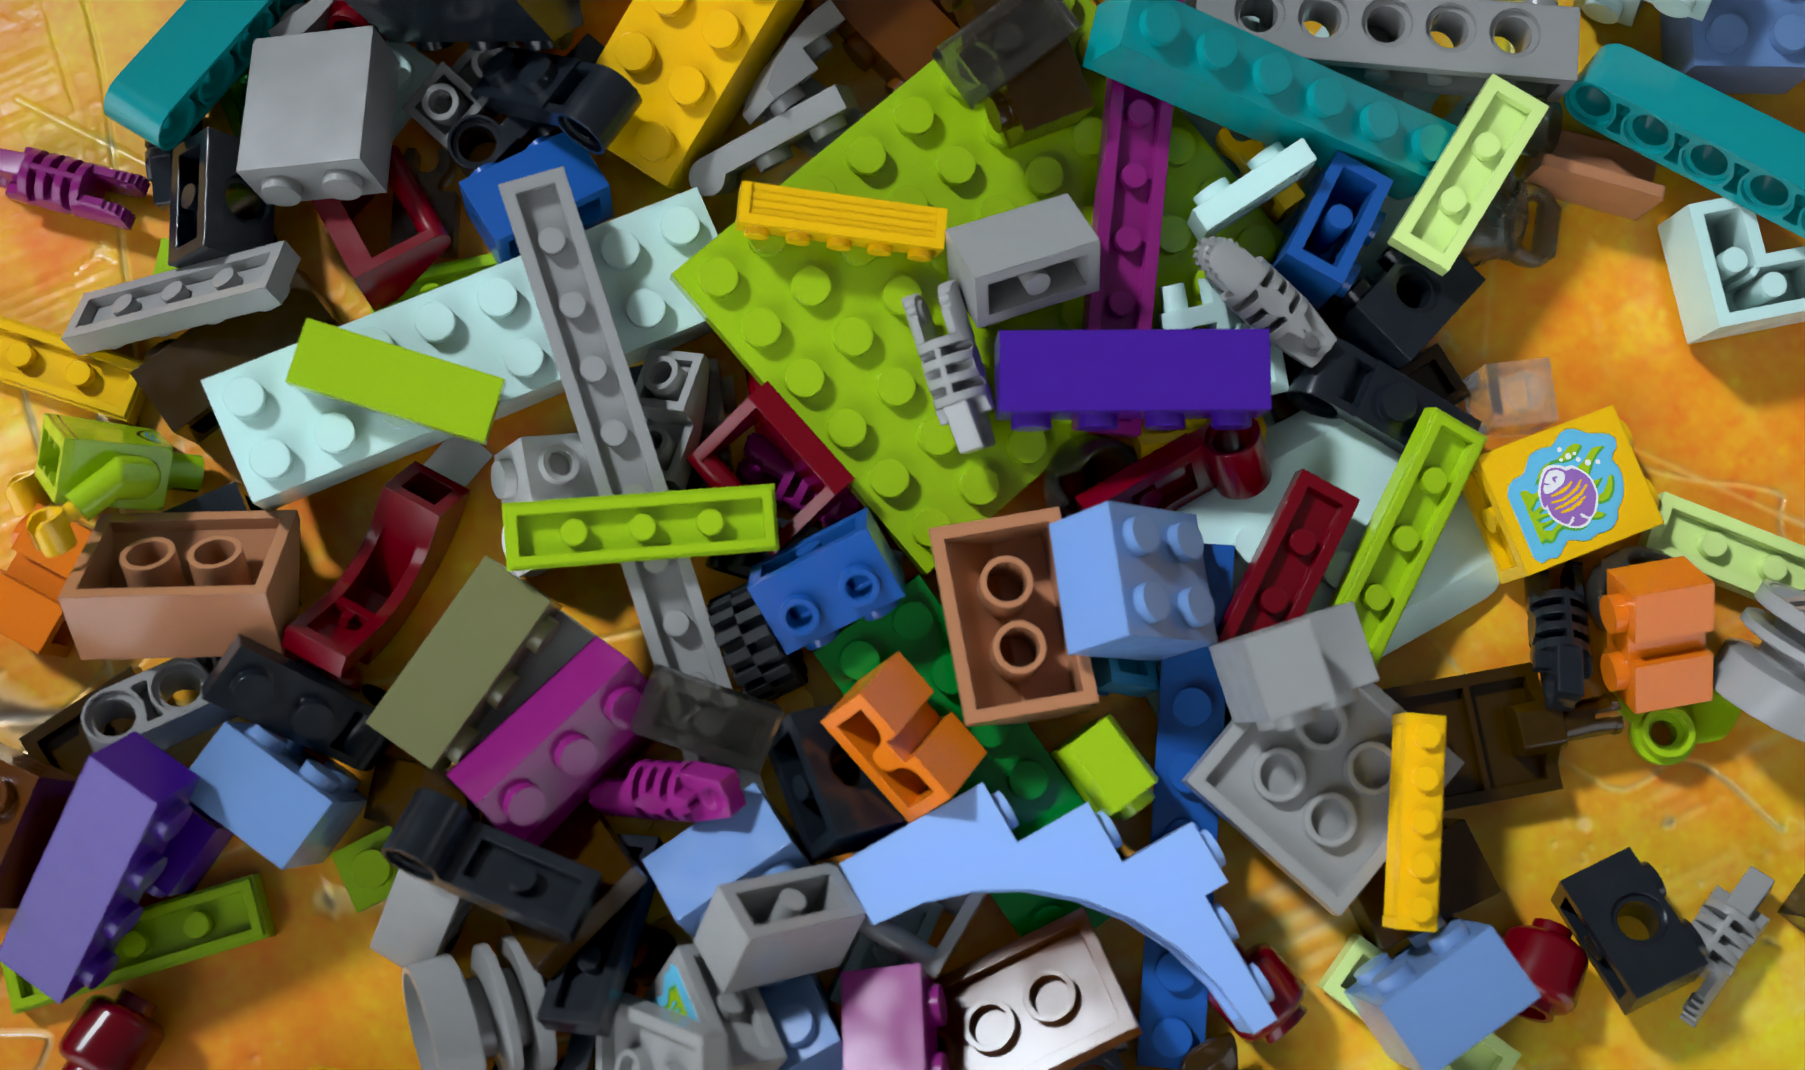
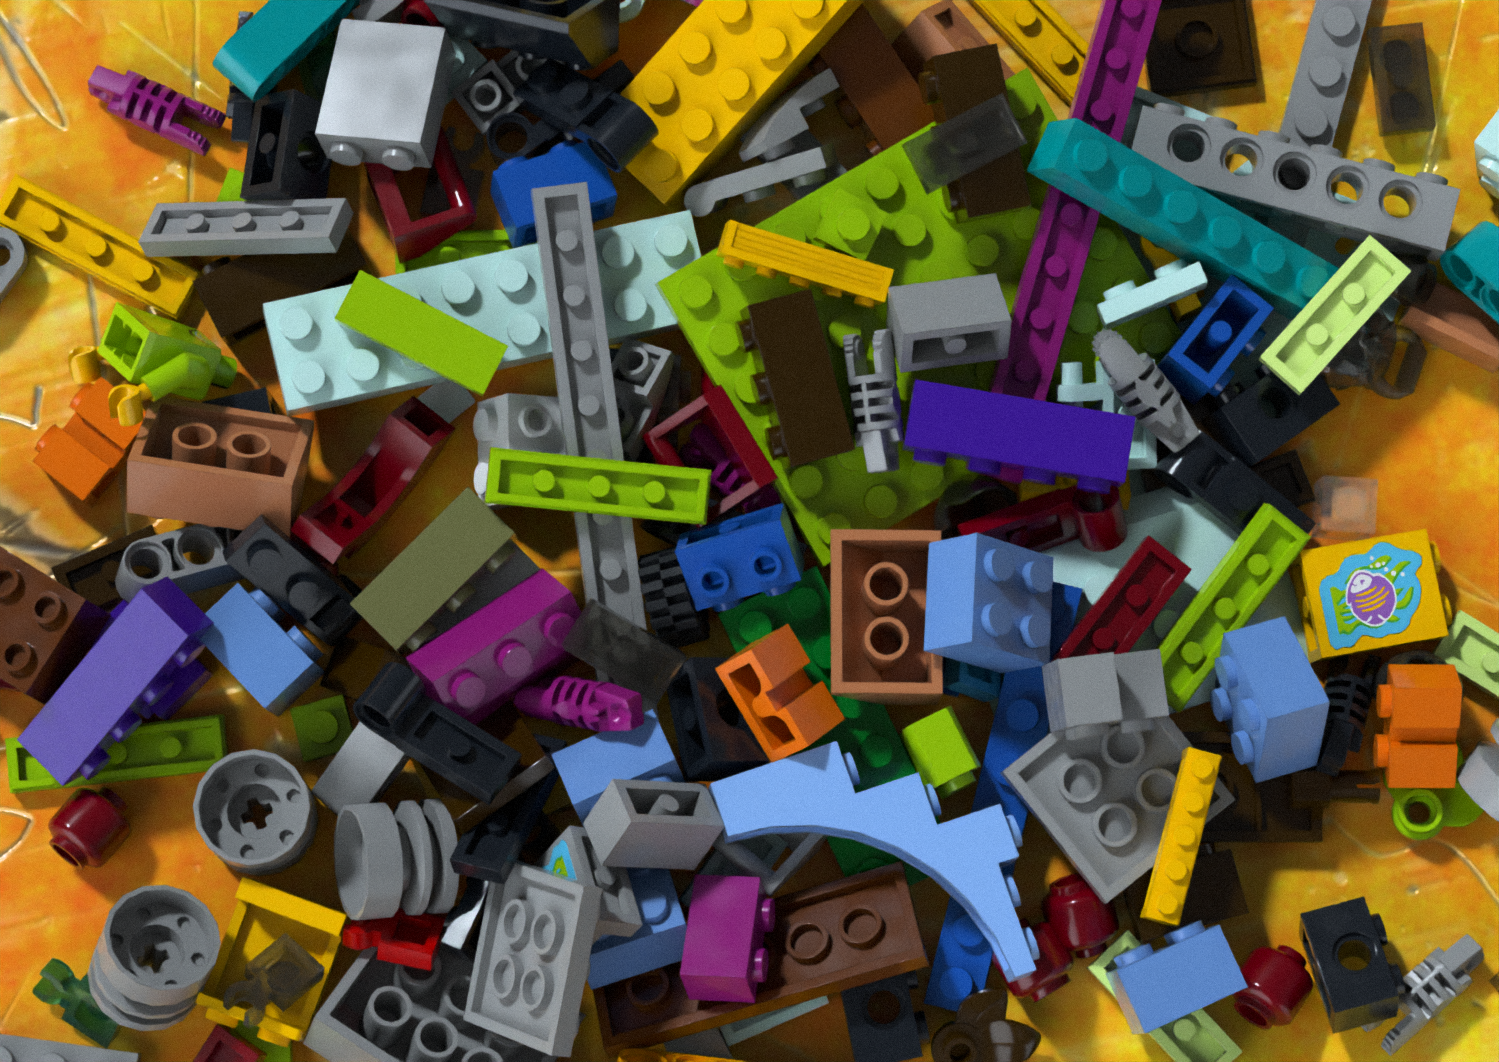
camera: 15 degrees right, 0 degrees up
none -> light grey wheel [193,749,319,877]
none -> dark brown brick [735,289,855,470]
none -> lime plate [812,188,888,261]
none -> dark red head [1041,873,1119,958]
none -> medium blue brick [1209,616,1330,783]

